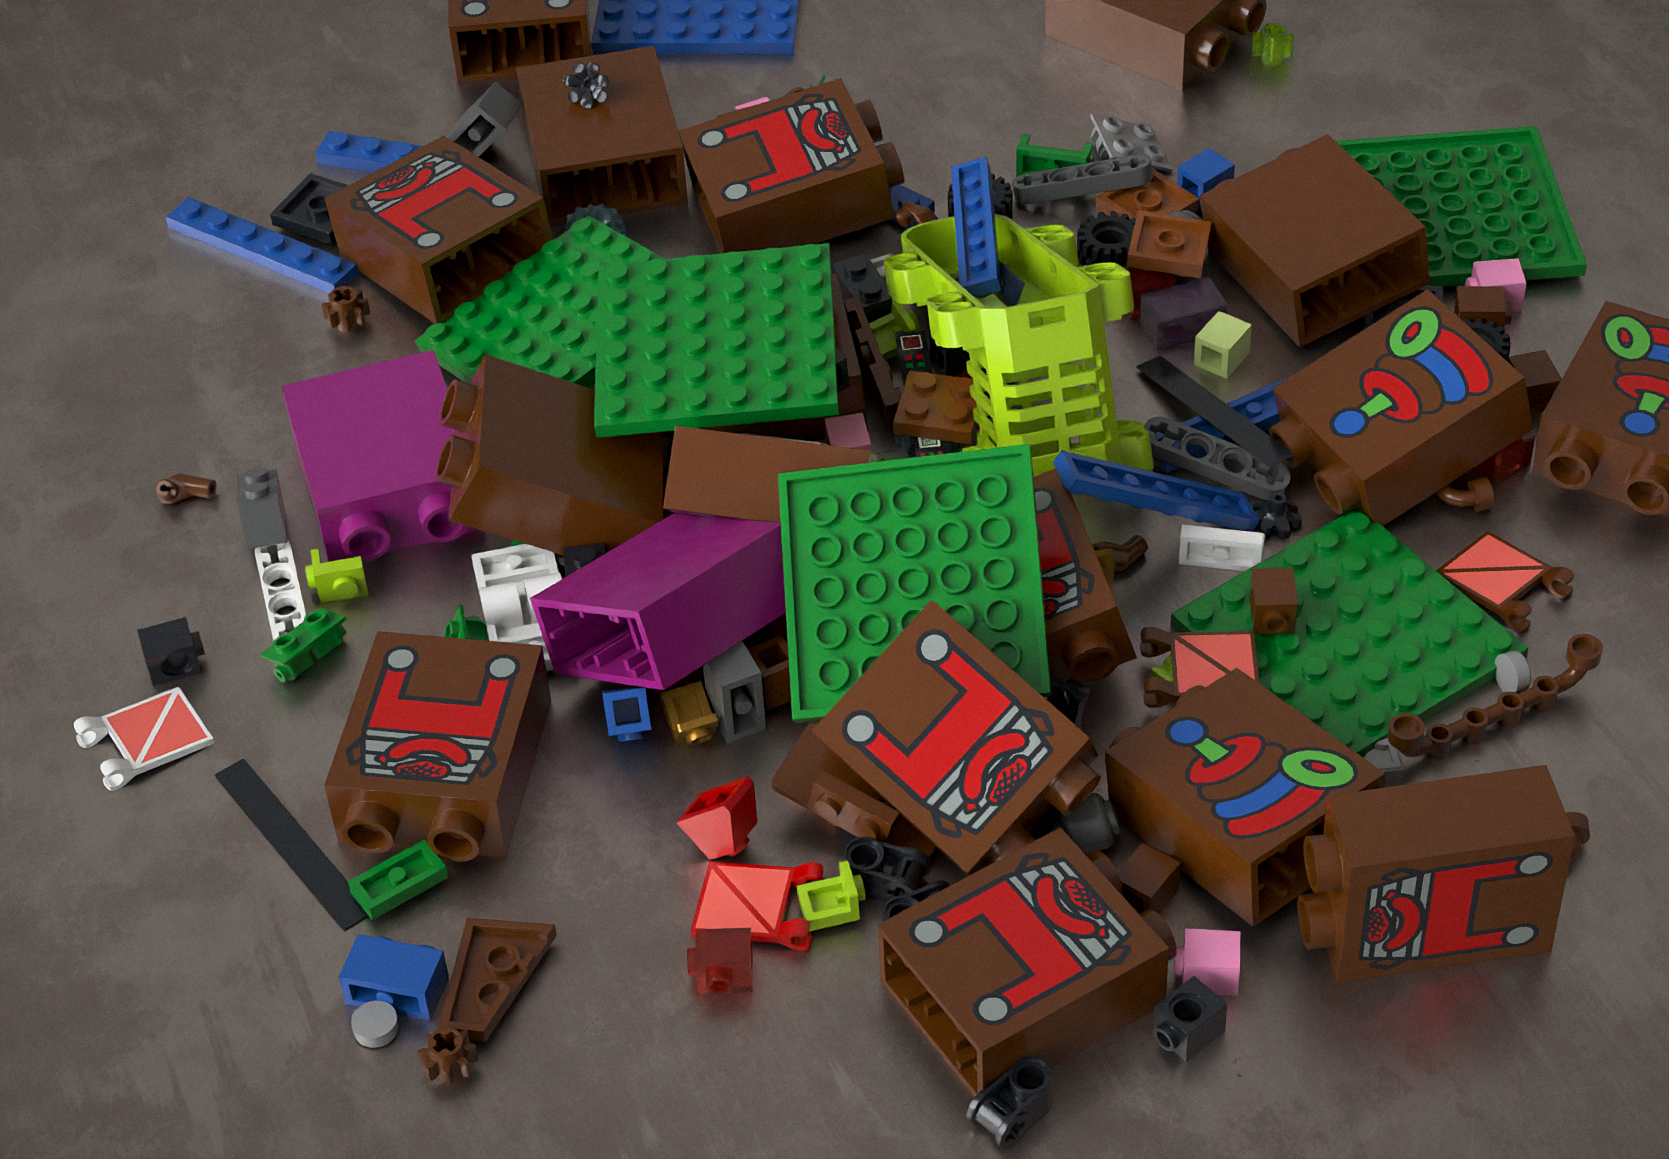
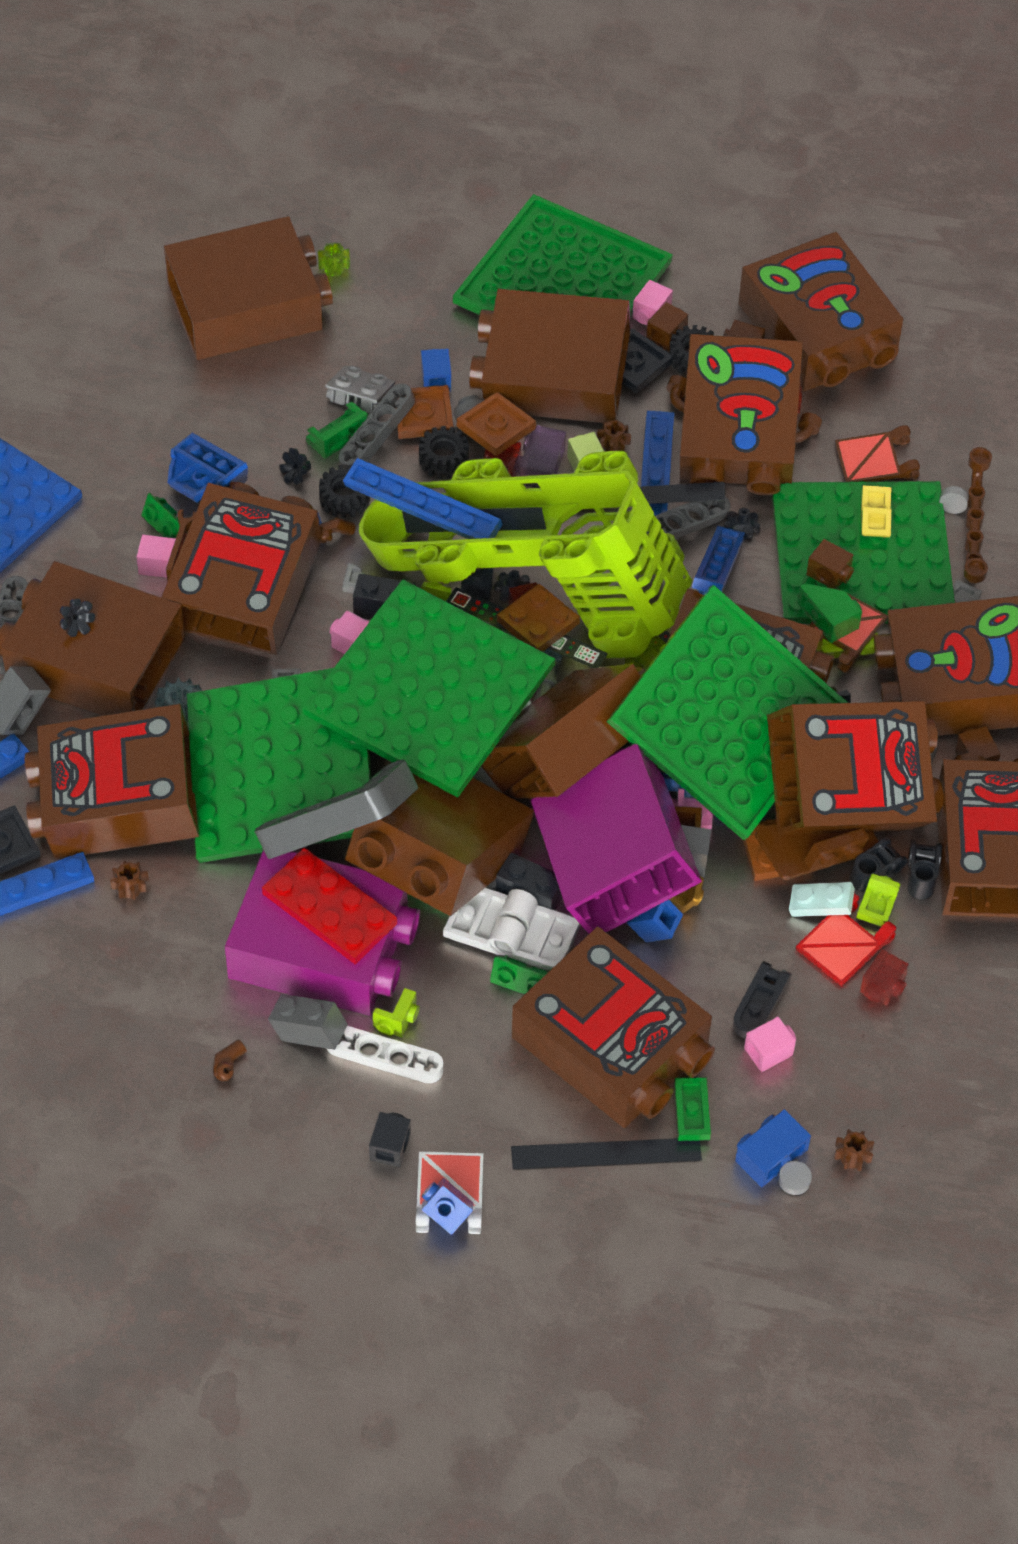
camera: 60 degrees left, 10 degrees up
green hinge [260,608,347,682] -> none
reddish brown wing [438,918,557,1042] -> none
red slope [676,776,758,860] -> none
white panel [1179,524,1265,571] -> none
none -> blue wedge [167,432,248,502]
none -> dark grey beam [254,759,418,859]
none -> red plate [262,848,397,965]
none -> black plant [279,448,311,485]
none -> brick [421,1178,473,1235]
none -> reddish brown gear [597,420,631,452]
none -> black plate [733,961,792,1038]
none -> bright pink brick [744,1017,796,1073]
none -> light aqua plate [789,882,855,917]
none -> green slope [797,583,862,643]
none -> light yellow slope [861,485,892,538]

